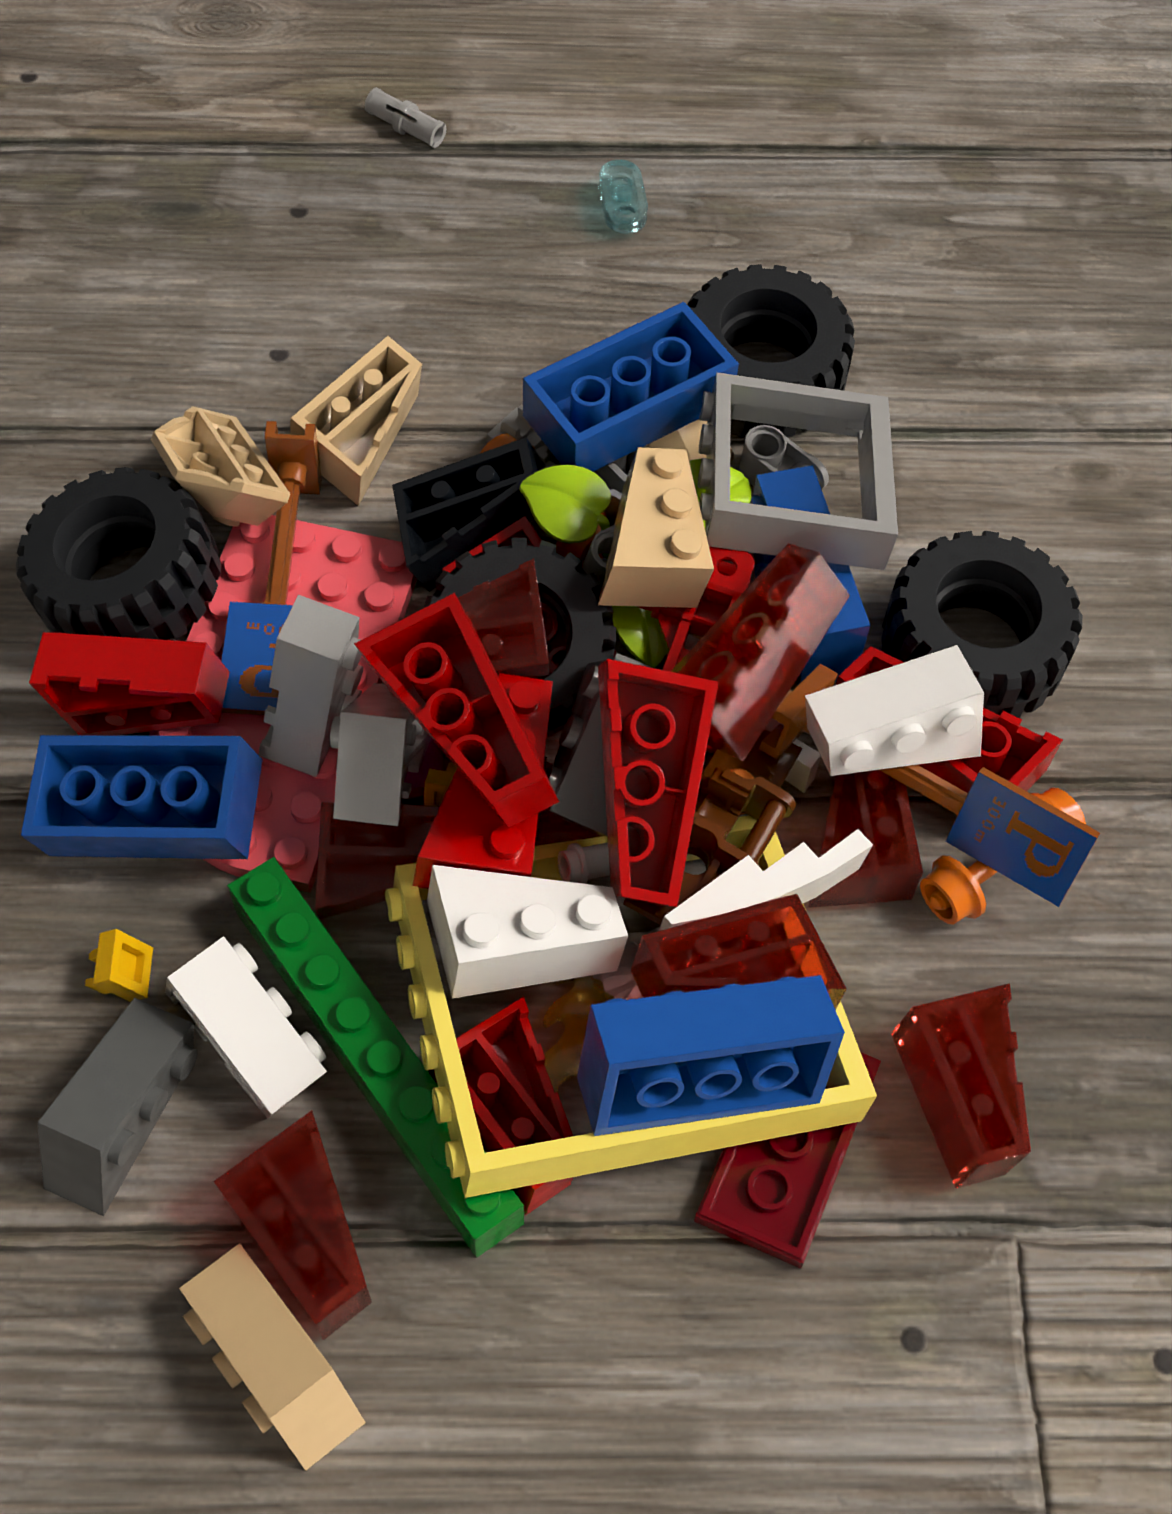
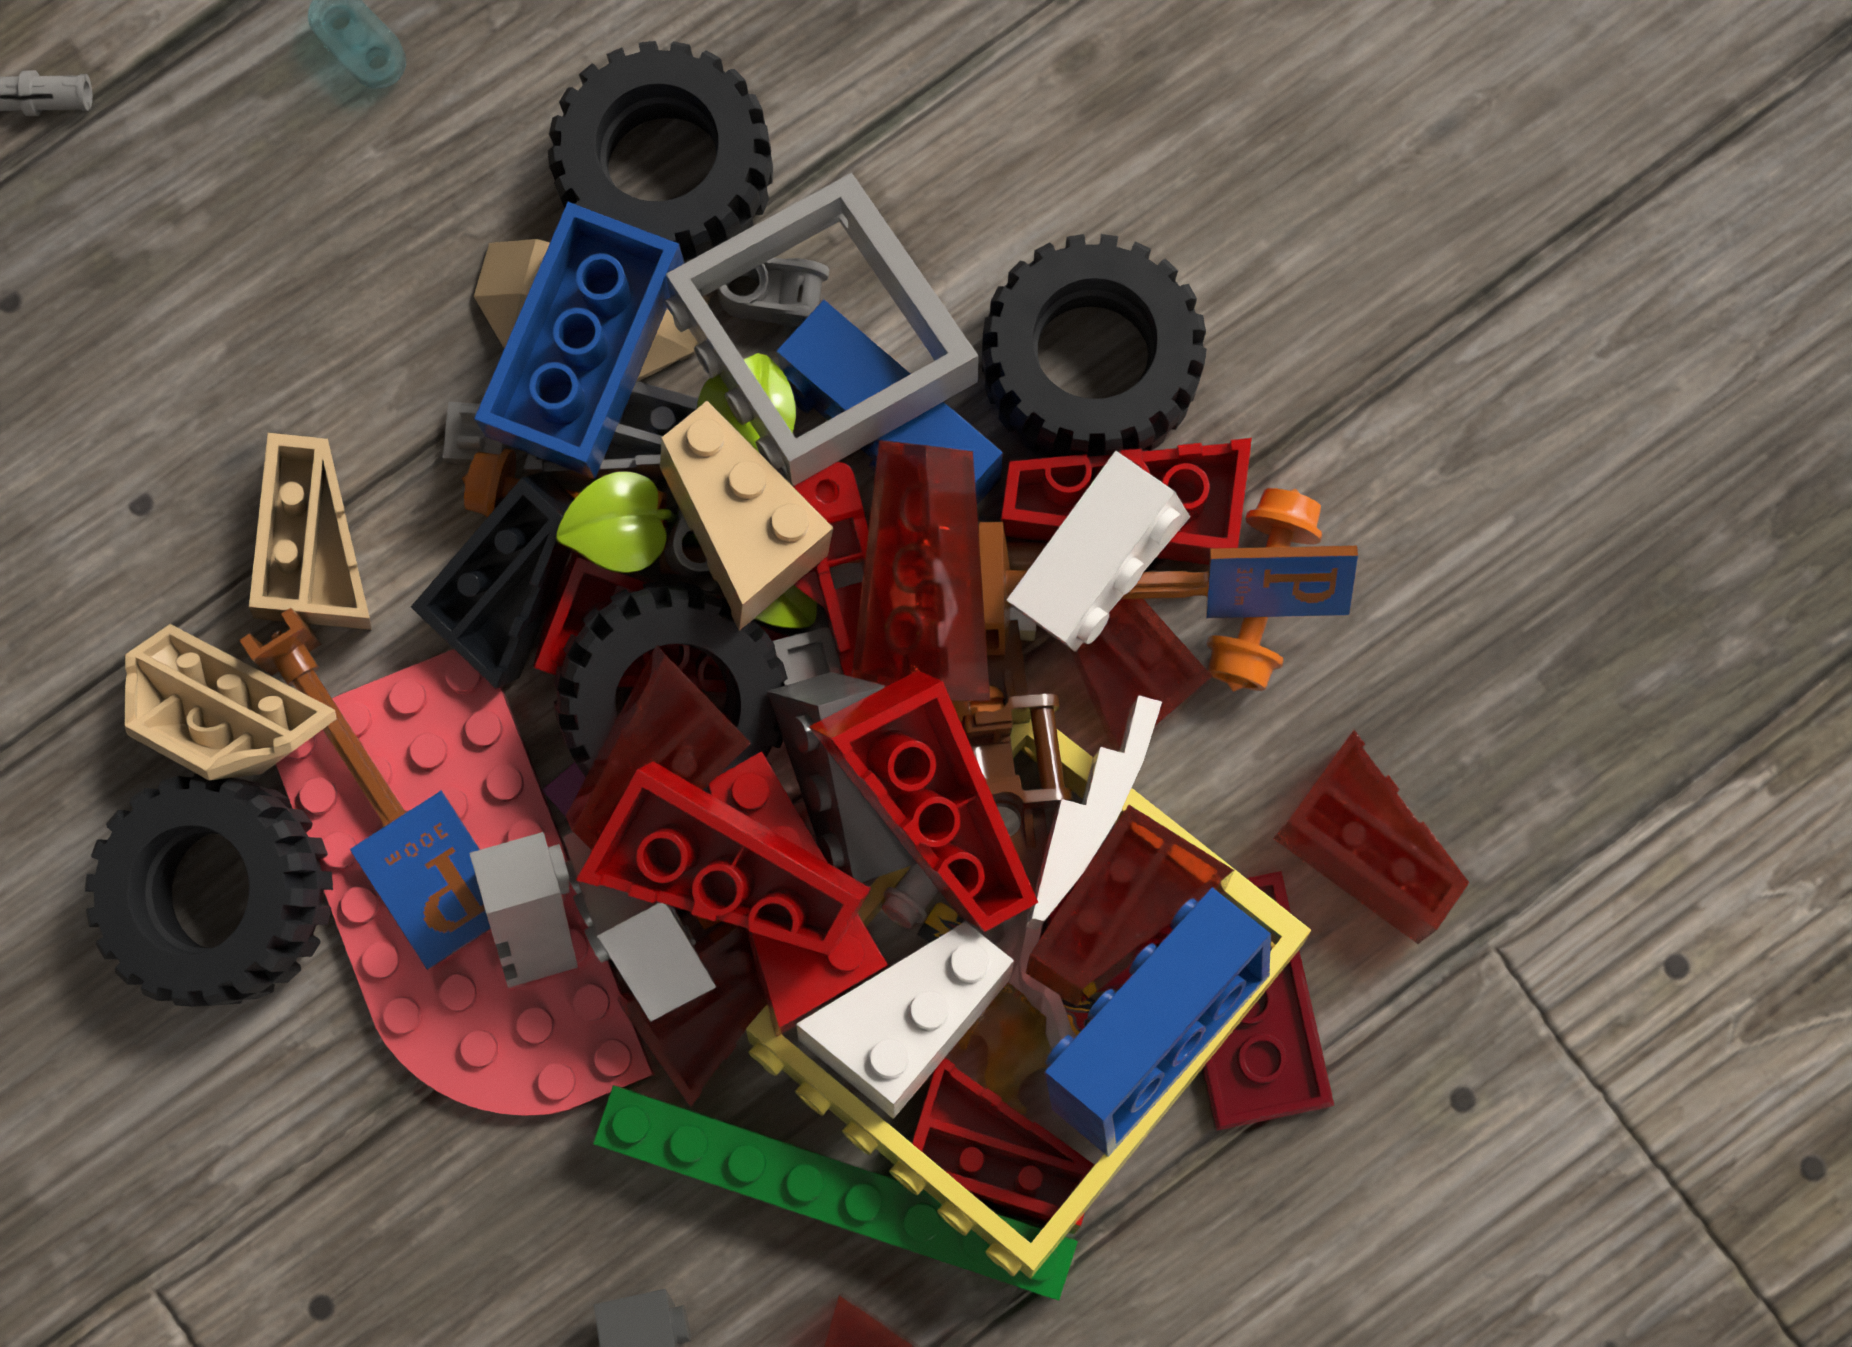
camera: 30 degrees left, 20 degrees up
blue brick [21,735,263,859] -> none
red wedge [29,632,230,736] -> none
yellow tile [85,929,153,1002] -> none
white wedge [165,936,327,1119] -> none

